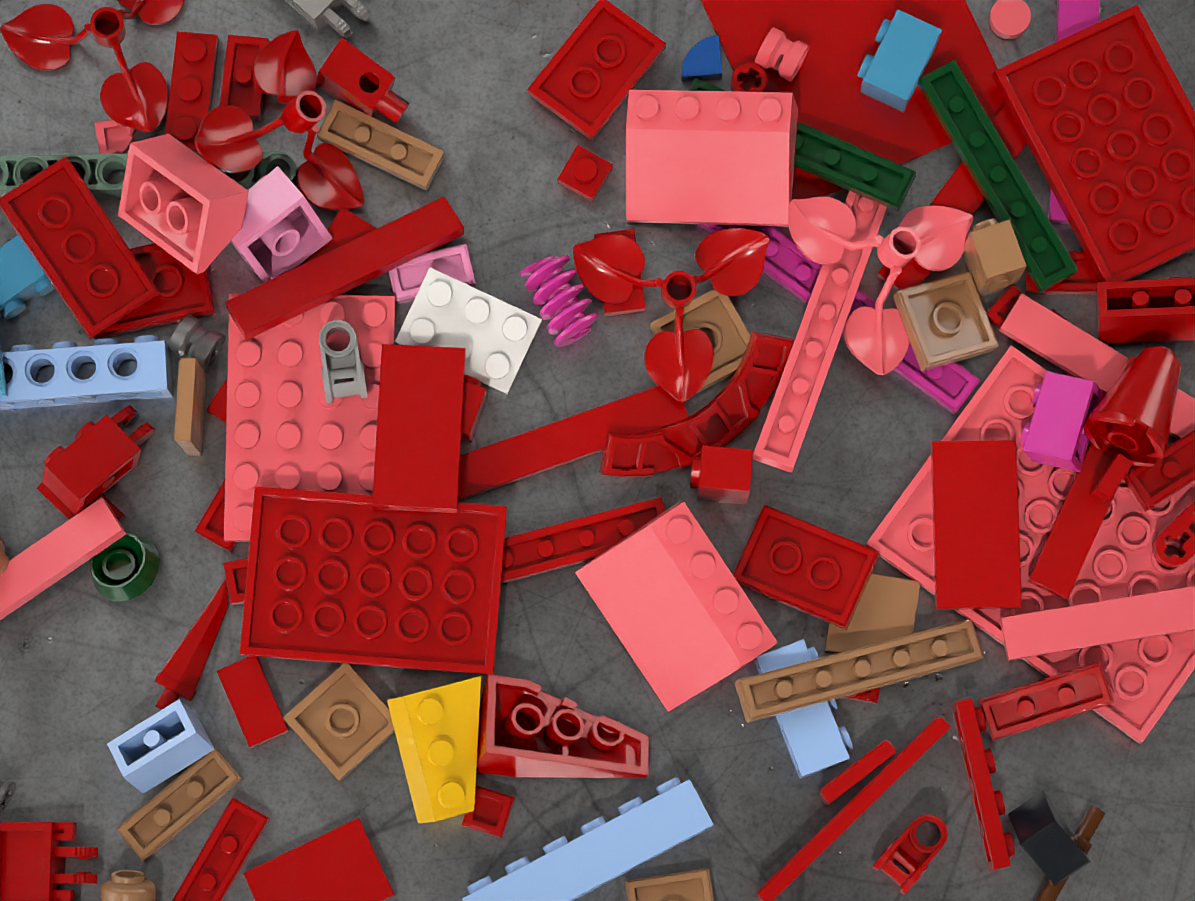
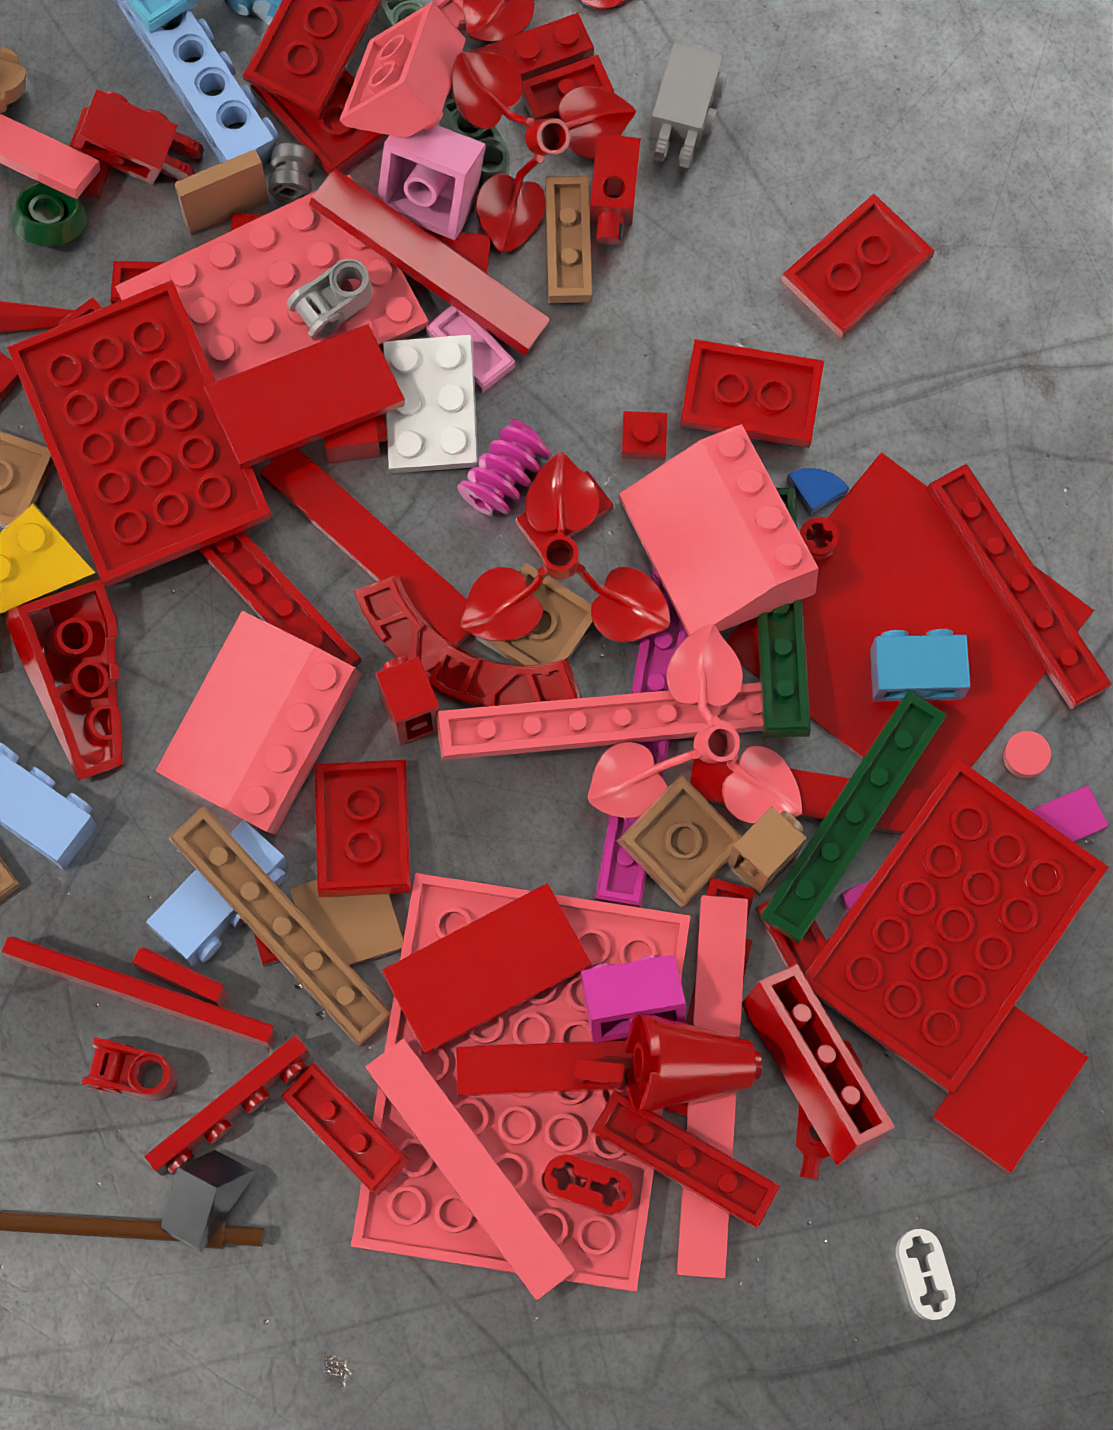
camera: 55 degrees right, 5 degrees down
coral wheel [755,27,810,82] -> none

